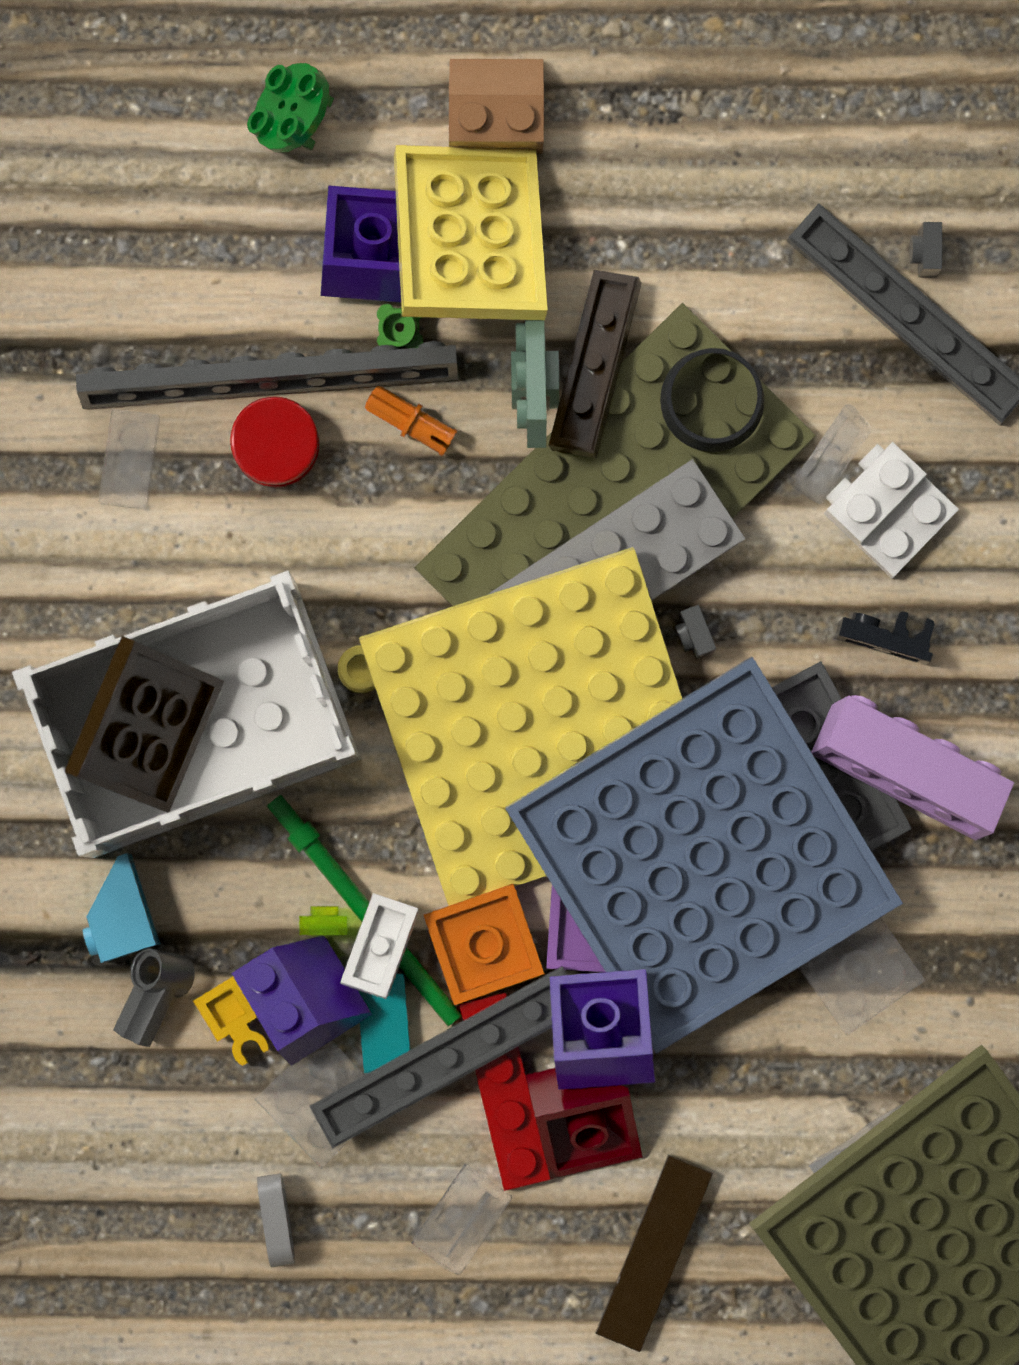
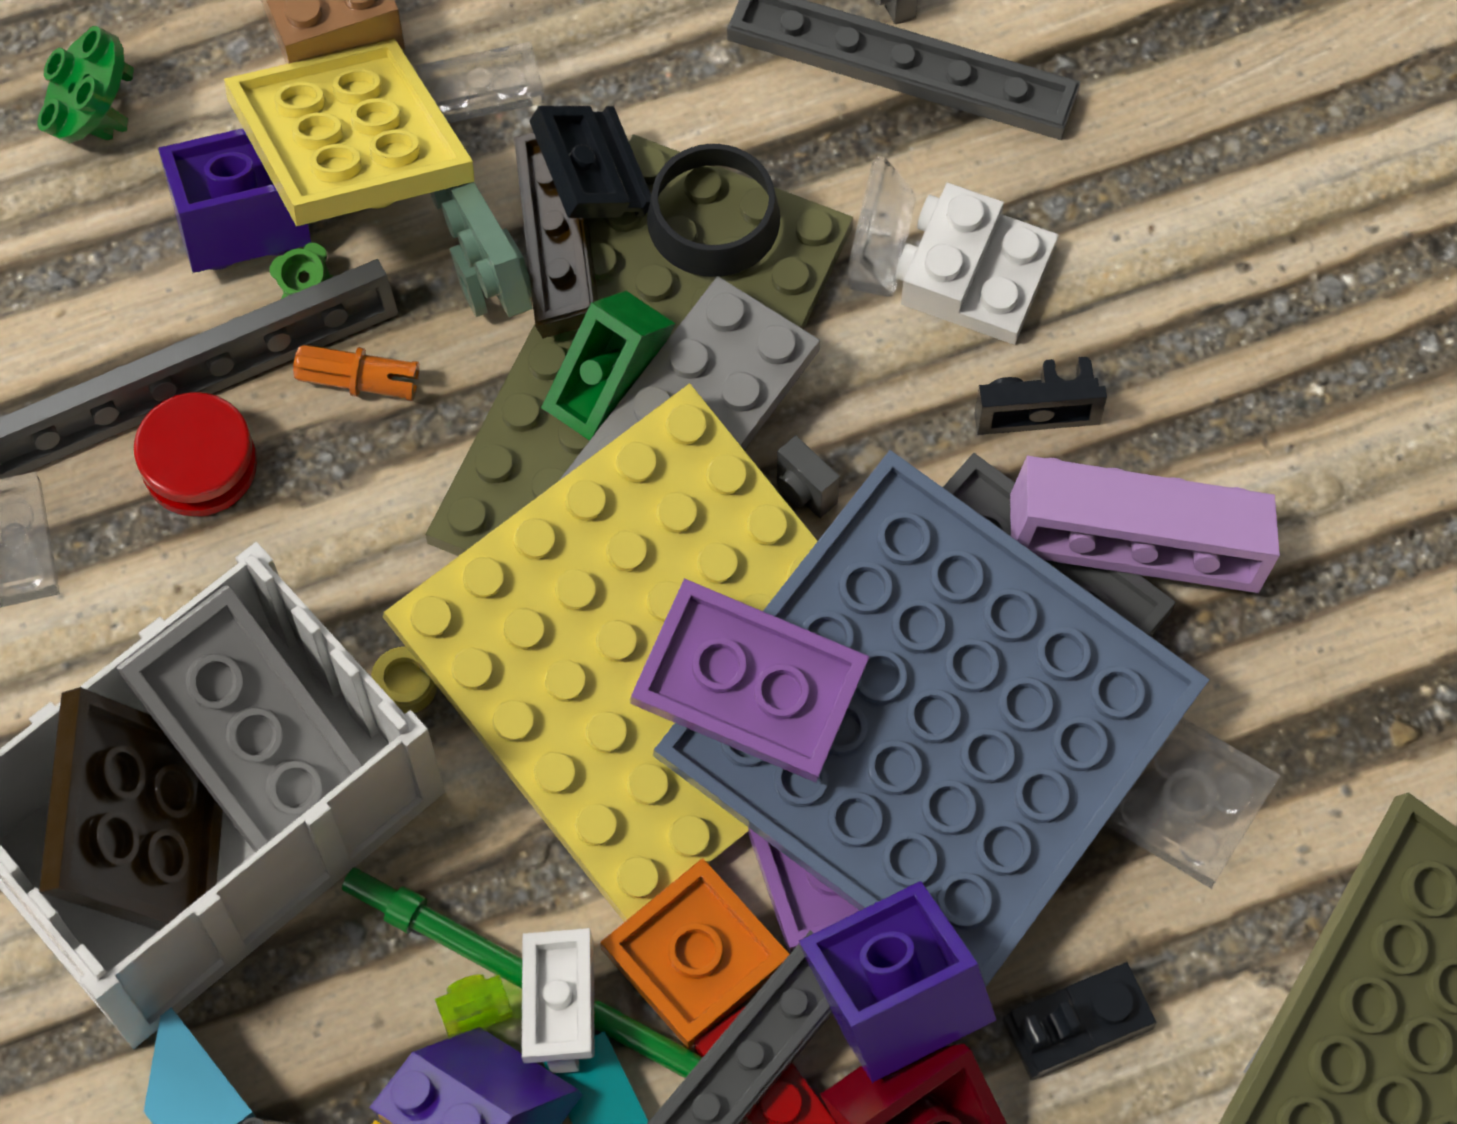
camera: 20 degrees left, 20 degrees down
none -> light grey plate [115,585,362,853]
none -> clear plate [415,41,545,123]
none -> black plate [529,106,651,218]
none -> green slope [541,291,676,441]
none -> medium lavender plate [630,578,870,783]
none -> black plate [1002,962,1157,1081]

